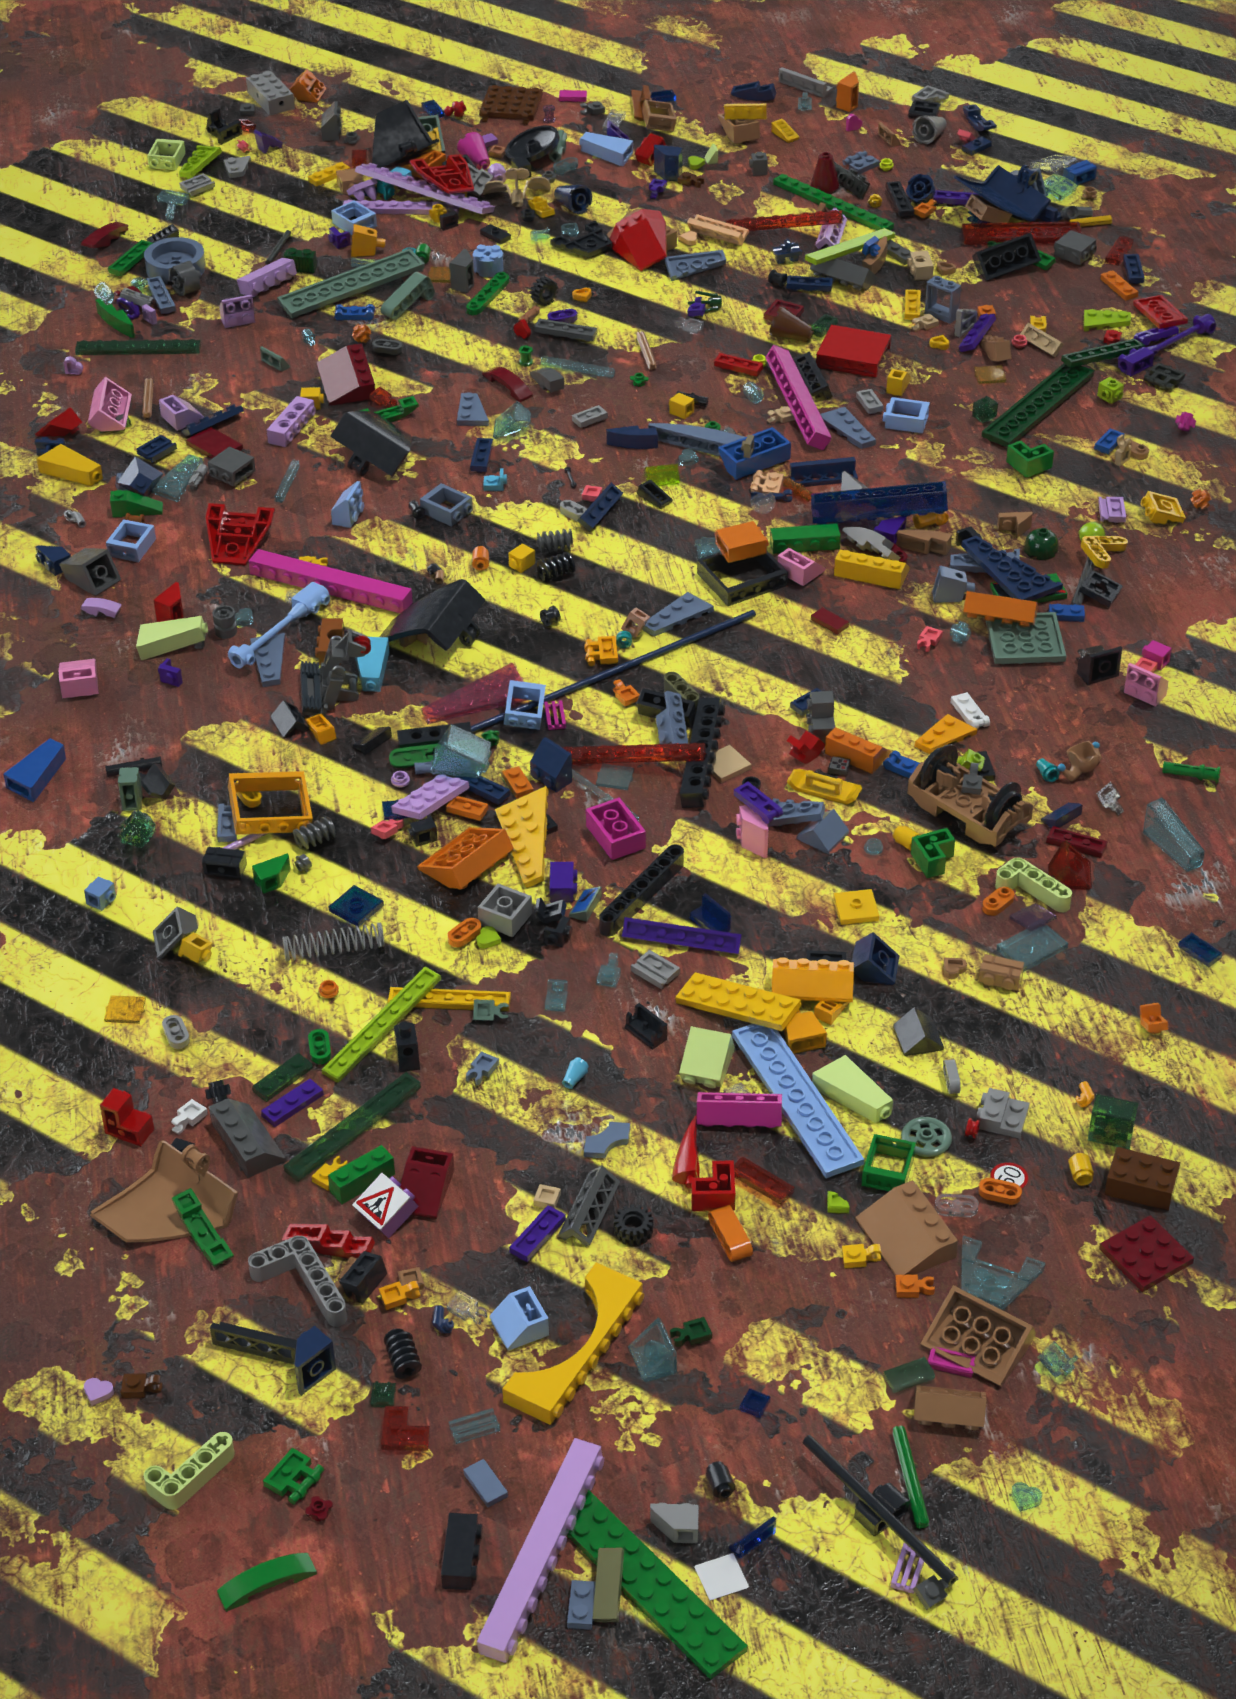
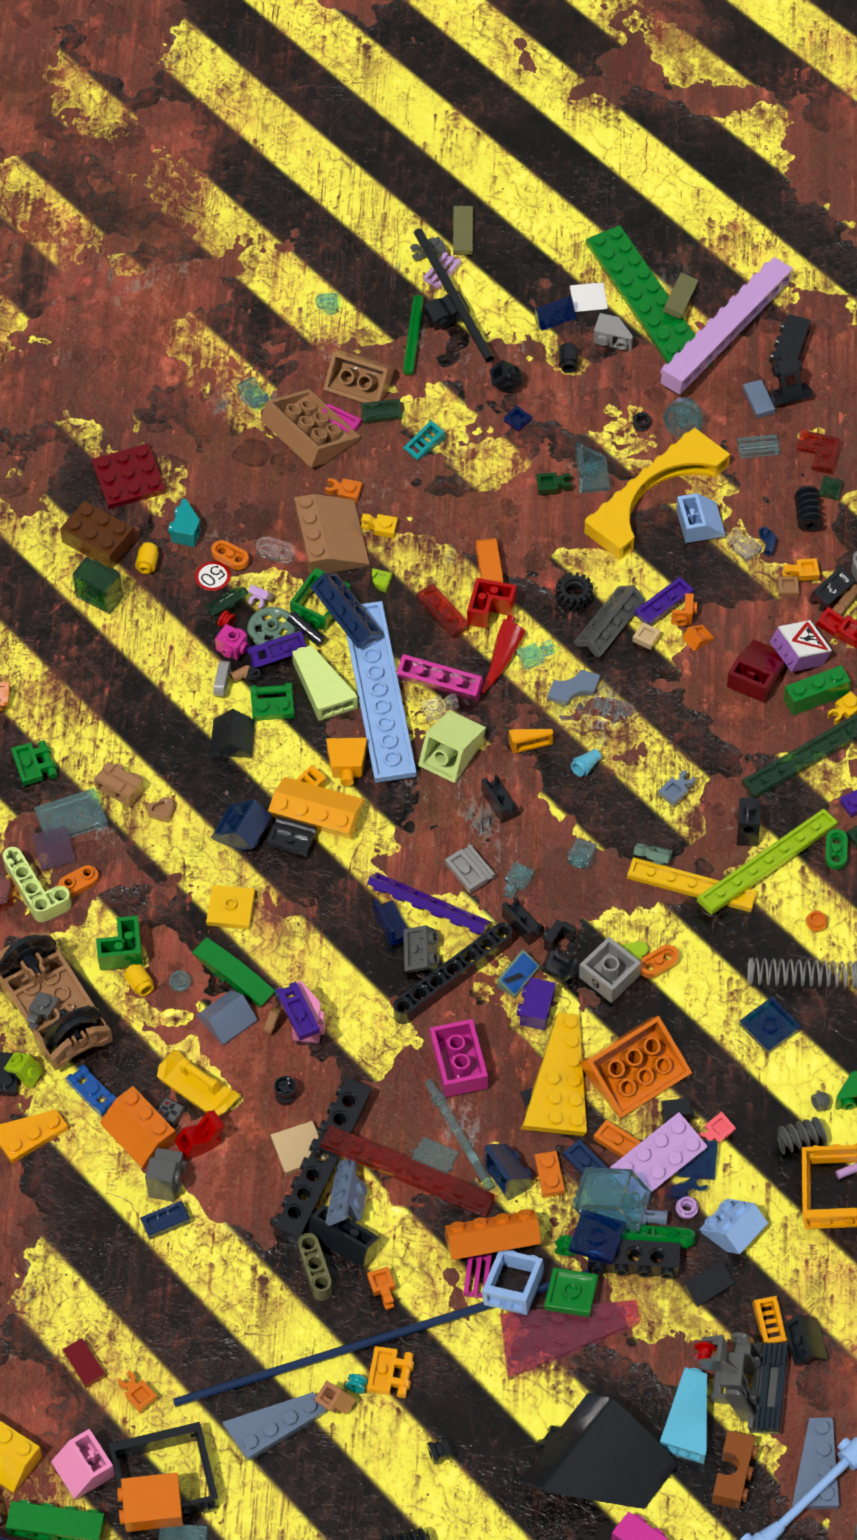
camera: 165 degrees left, 15 degrees up
sand blue plate [567,1580,596,1630] -> none
yellow plate [675,972,801,1031] -> none
sand blue wing [768,798,826,827] -> none
clear light blue wing [961,1236,1046,1310] -> none
light grey plate [976,1088,1030,1138] -> none
light orange arm [1076,1081,1095,1107] -> none
none -> green plate [11,740,57,786]
none -> orange plate [118,1371,157,1413]
none -> teal slope [168,499,201,547]
none -> green slope [192,937,275,1008]
none -> clear green plate [205,586,249,615]
none -> dark pink brick [215,624,249,660]
none -> arm [230,665,261,683]
none -> dark purple plate [246,630,306,667]
none -> lavender tile [248,585,275,609]
none -> green plate [250,682,294,721]
none -> medium nougat tile [263,1007,282,1035]
none -> black pin [286,611,326,647]
none -> dark blue fence [310,573,383,648]
none -> teal slope [403,420,447,461]
none -> dark grey bracket [404,925,439,973]
none -> orange slope [444,1209,541,1260]
none -> olive tile [453,206,473,255]
none -> black brick [489,360,523,394]
none -> black hinge [502,897,545,945]
none -> light orange slope [508,729,553,753]
none -> clear light blue plate [516,640,555,670]
none -> green plate [544,1268,598,1317]
none -> clear blue plate [569,1209,626,1265]
none -> black bush [633,412,651,432]
none -> clear light blue cylinder [663,397,704,438]
none -> clear blue plate [664,1174,708,1200]
none -> orange bracket [671,593,697,626]
none -> orange slope [683,625,715,651]
none -> light blue slope [699,1198,768,1254]
none -> black tile [768,354,813,406]

